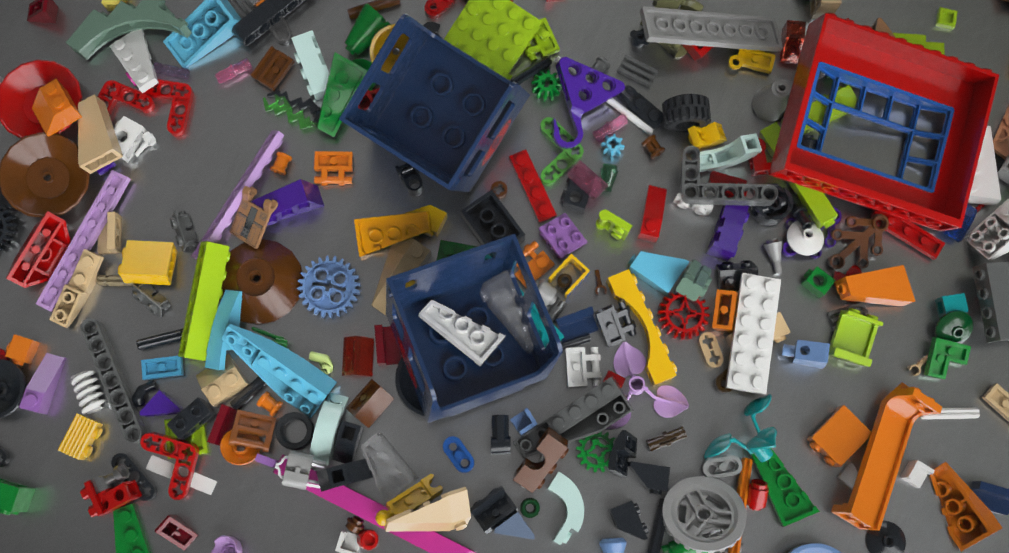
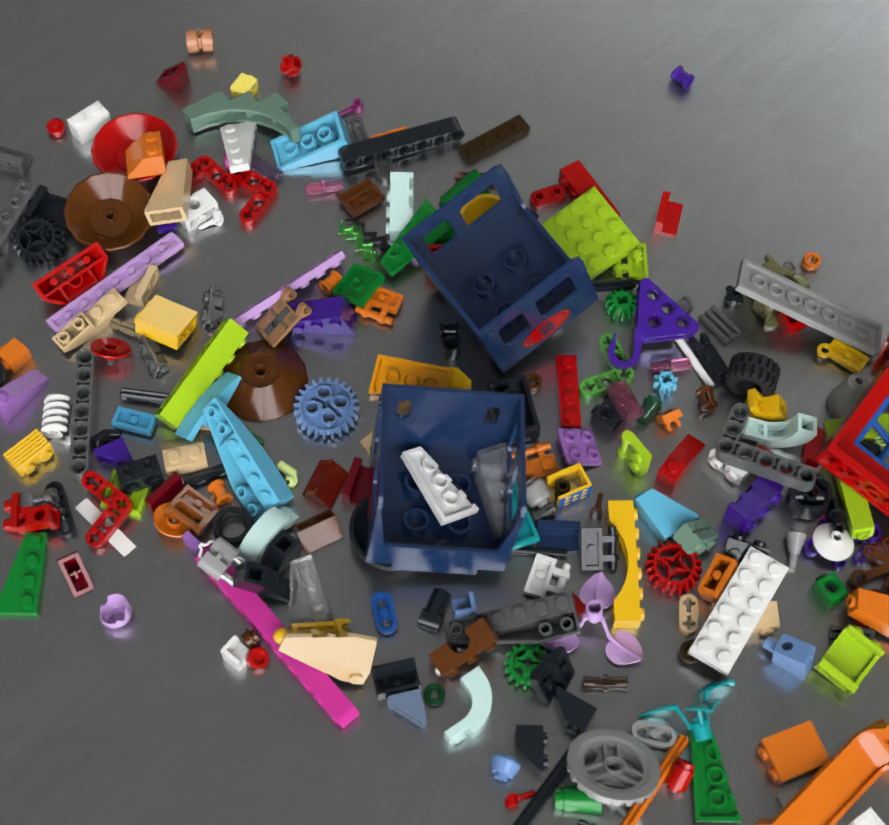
camera: 25 degrees right, 15 degrees down
none -> red dish [90,337,131,360]
none -> green plate [331,263,386,308]
none -> orange tile [655,408,683,431]

